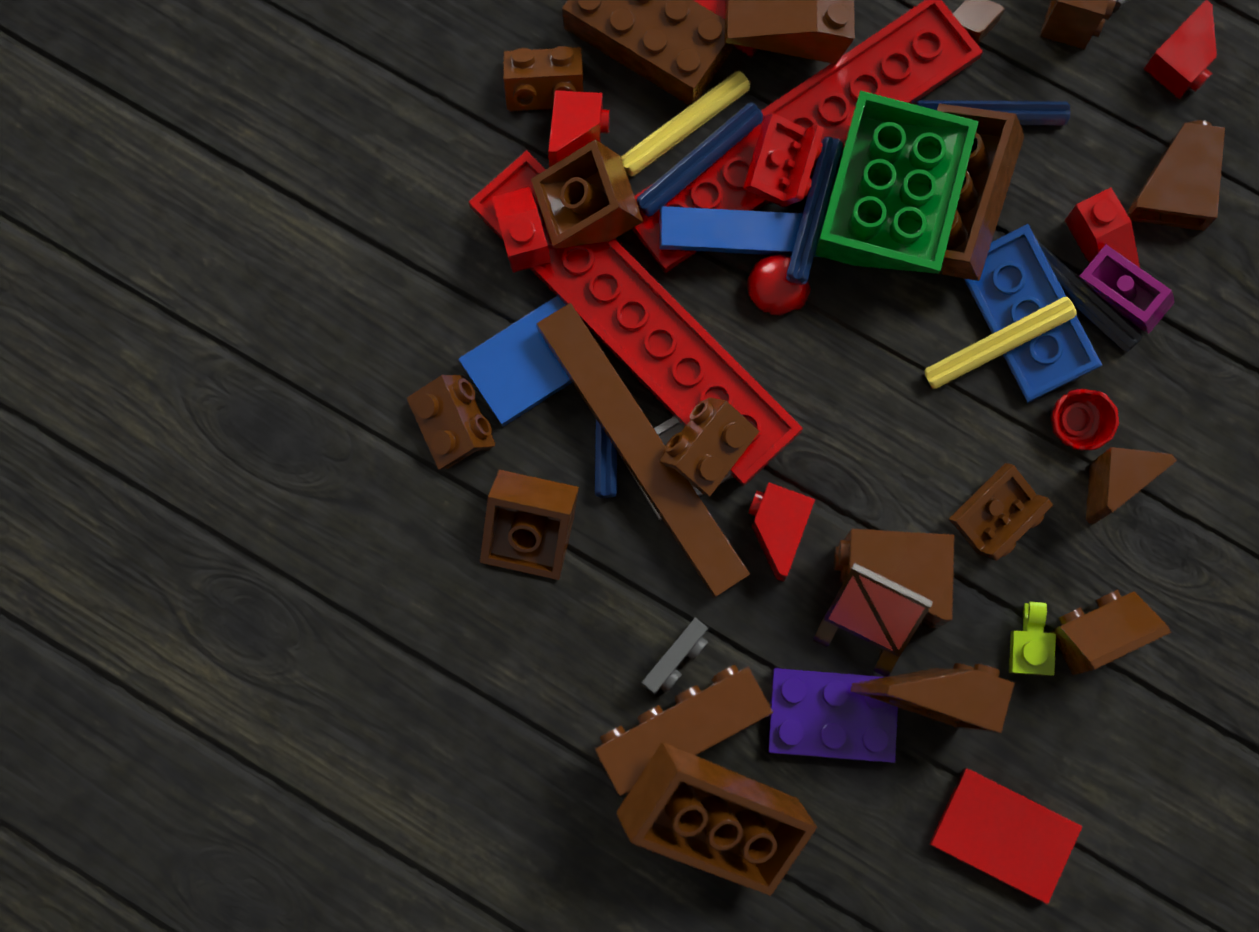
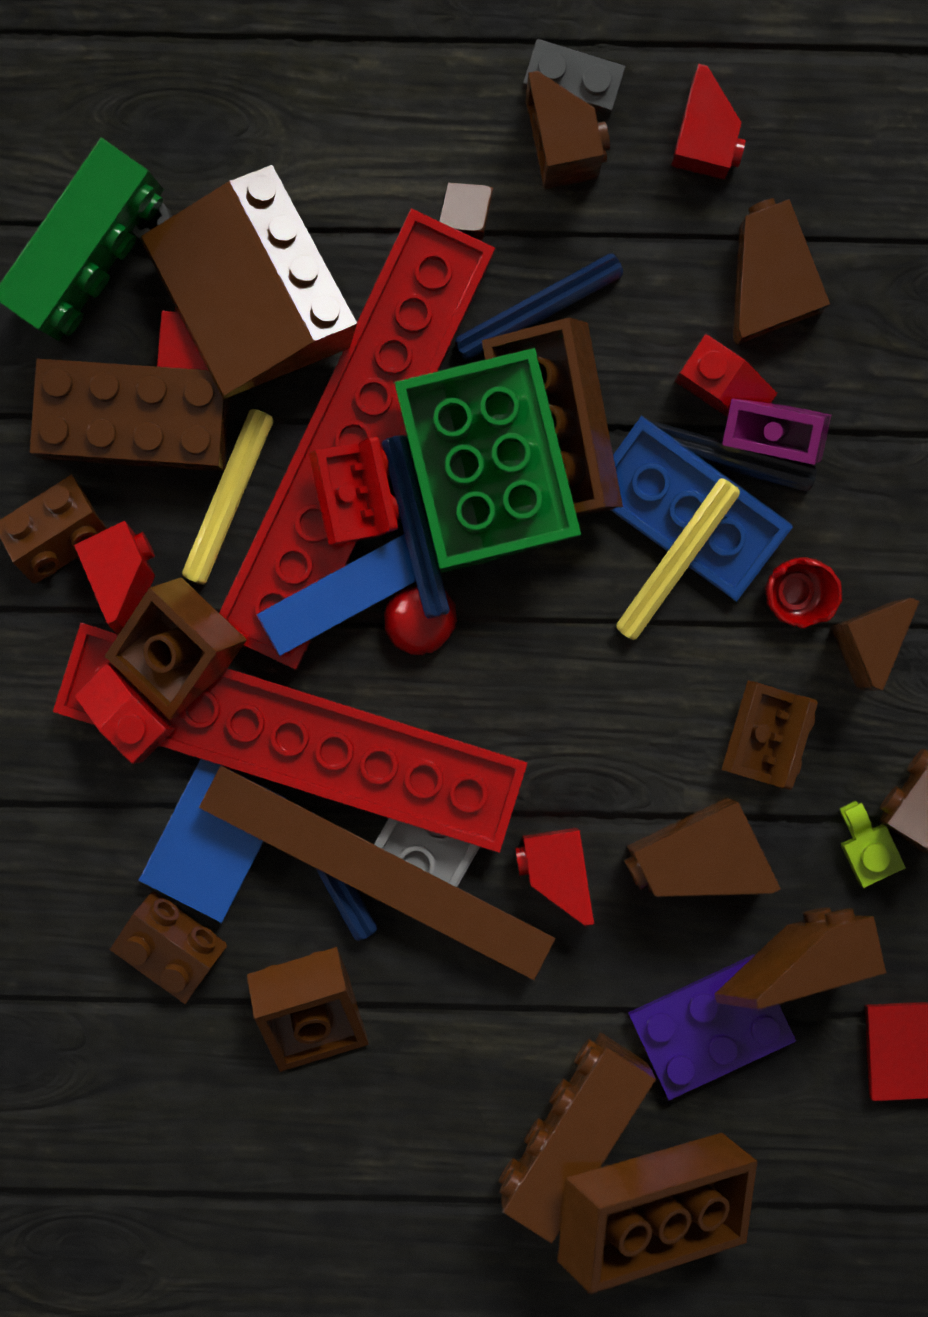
camera: 30 degrees left, 10 degrees up
dark blue axle [636,103,764,217] -> none
dark grey plate [642,617,708,696] -> none
reddish brown bracket [660,397,760,496] -> none
flag [813,563,933,677] -> none

